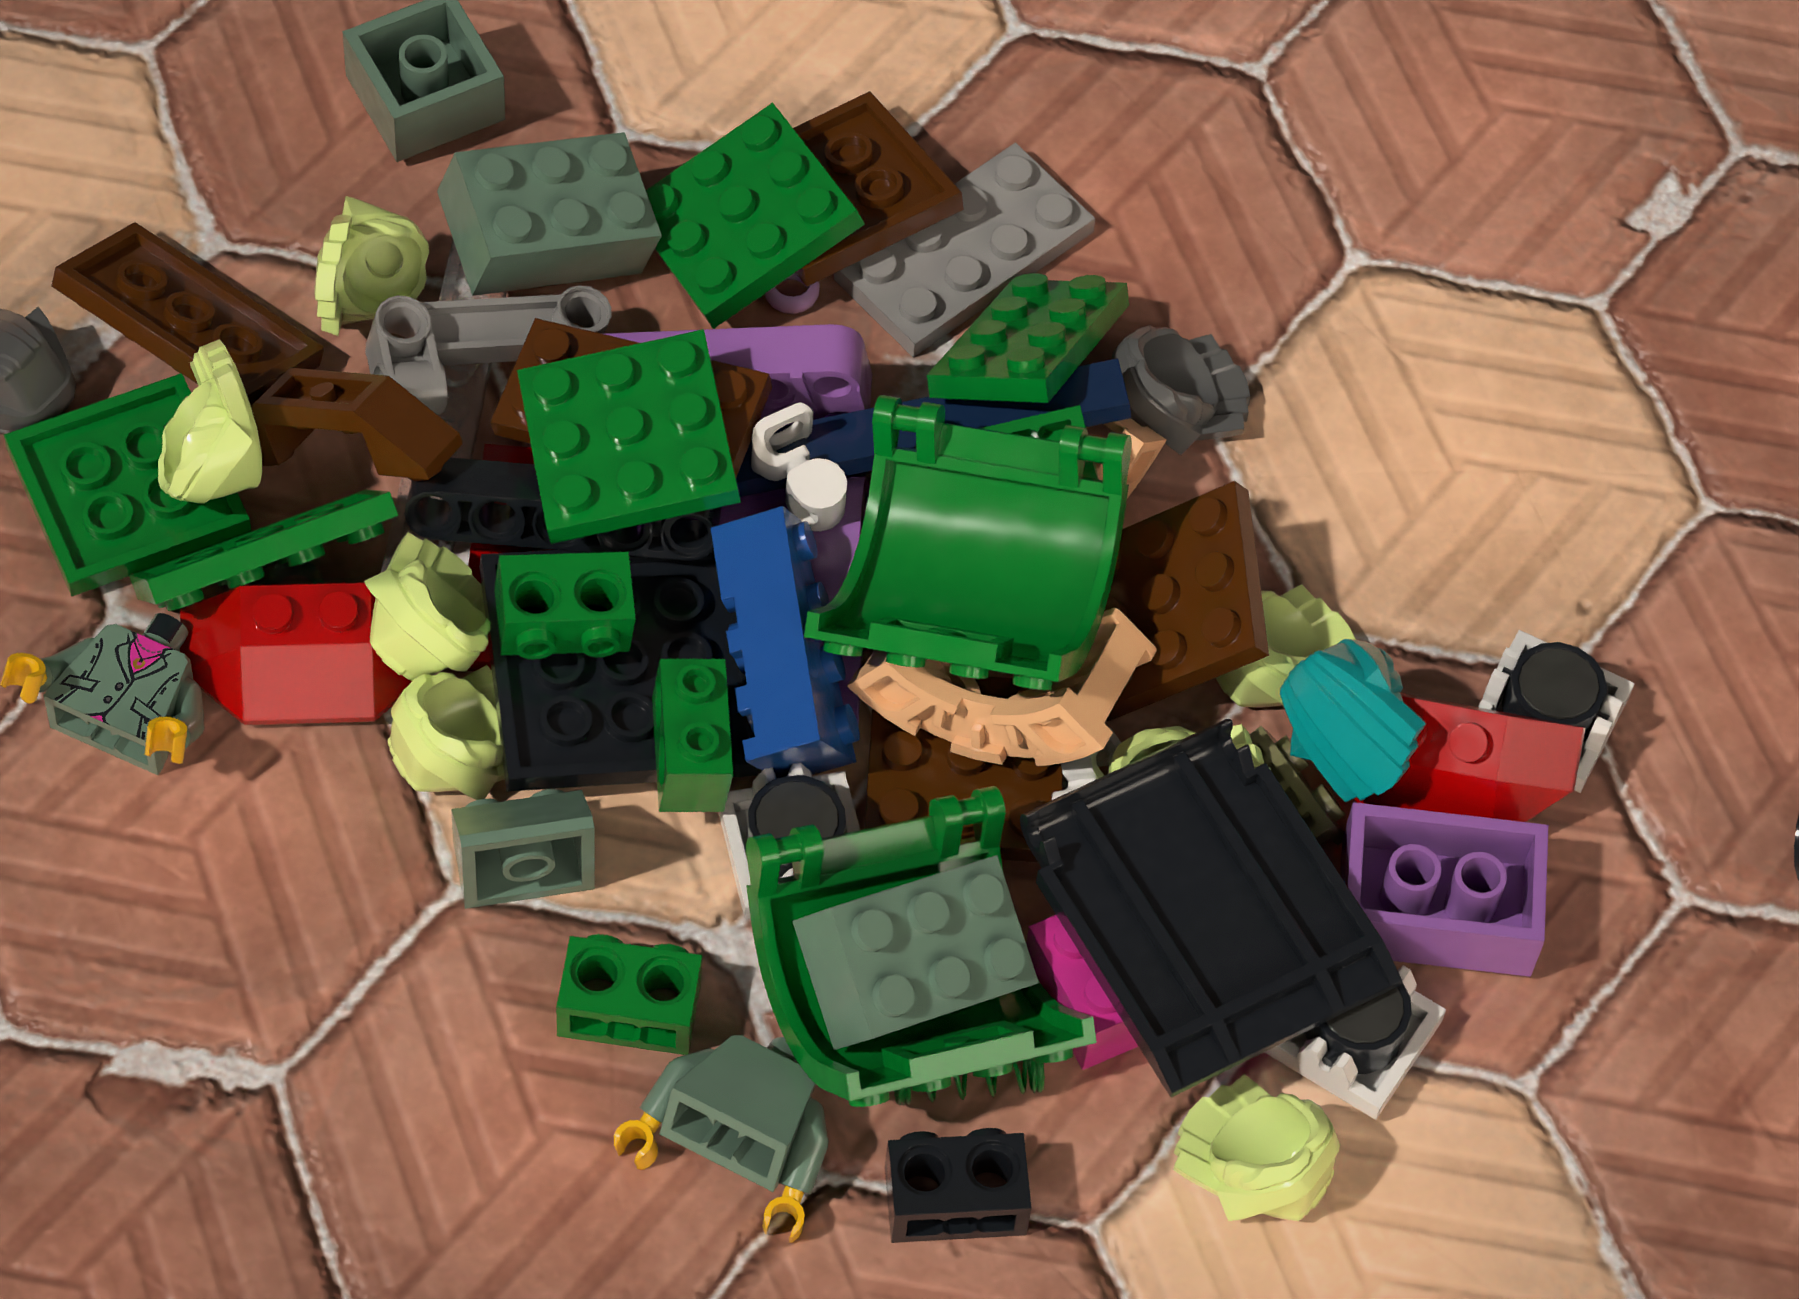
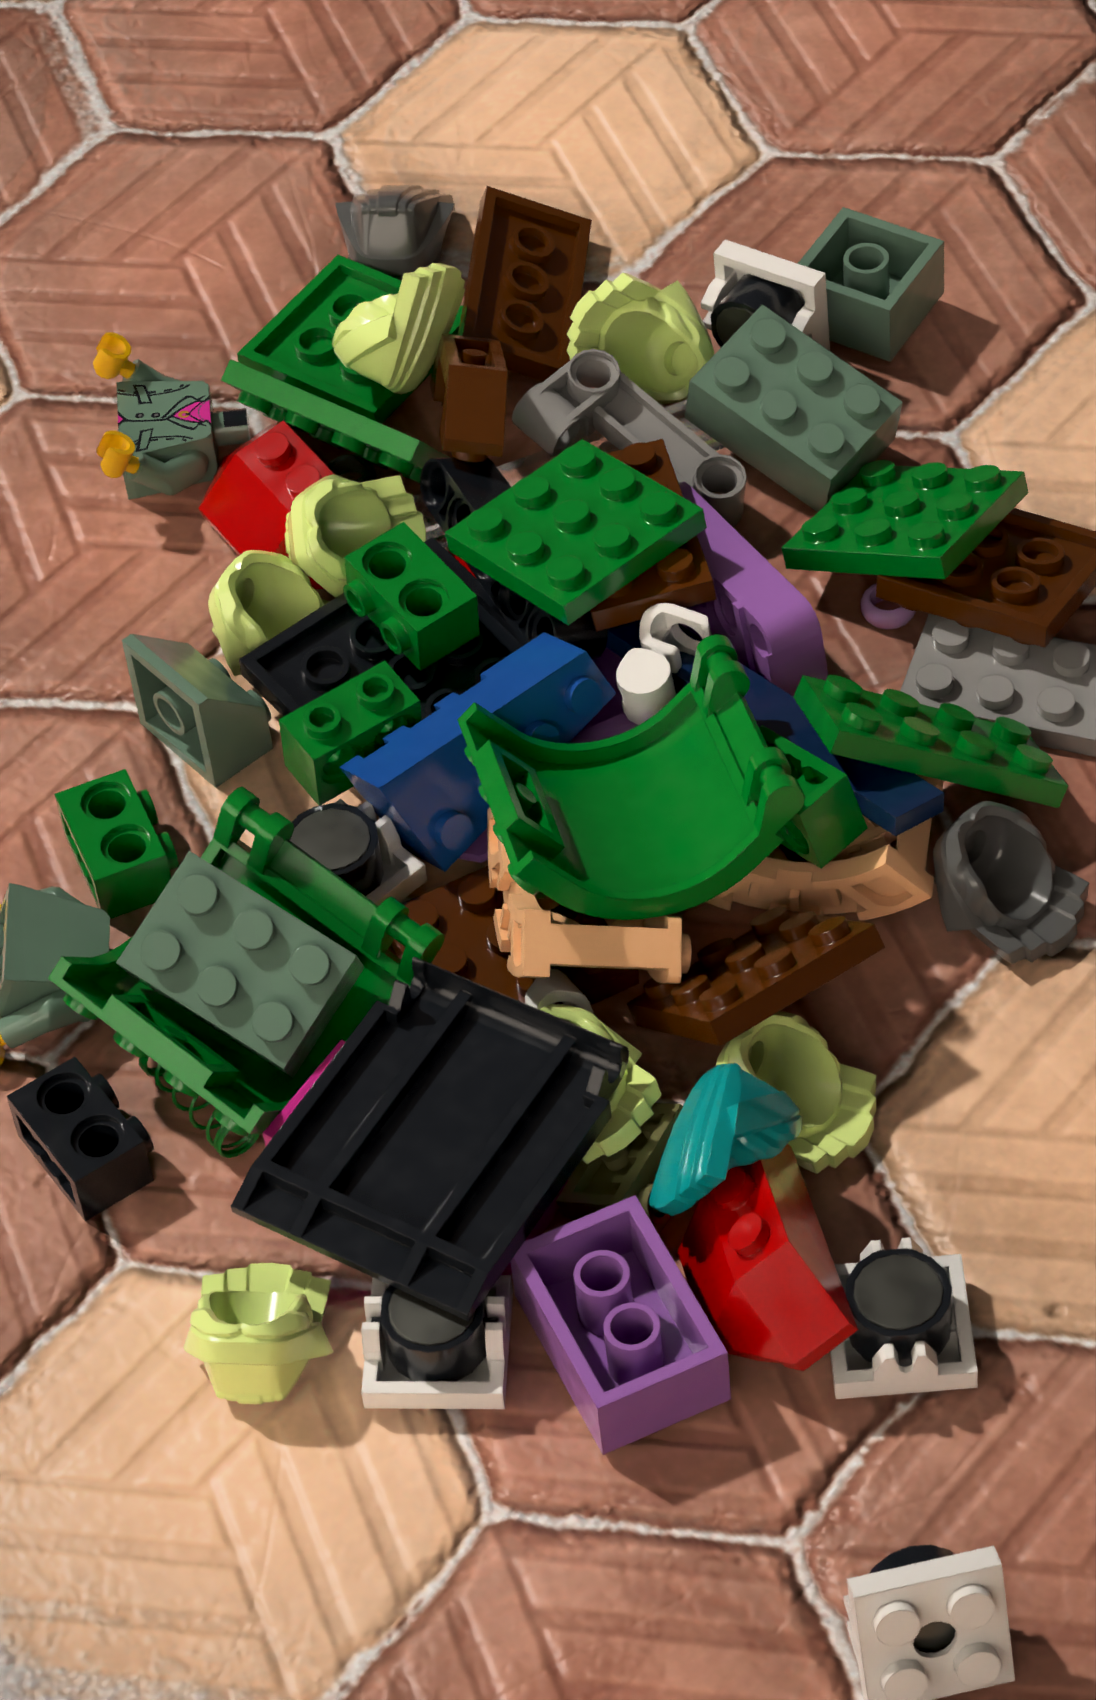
camera: 70 degrees right, 10 degrees down
none -> white piece [701,239,830,351]

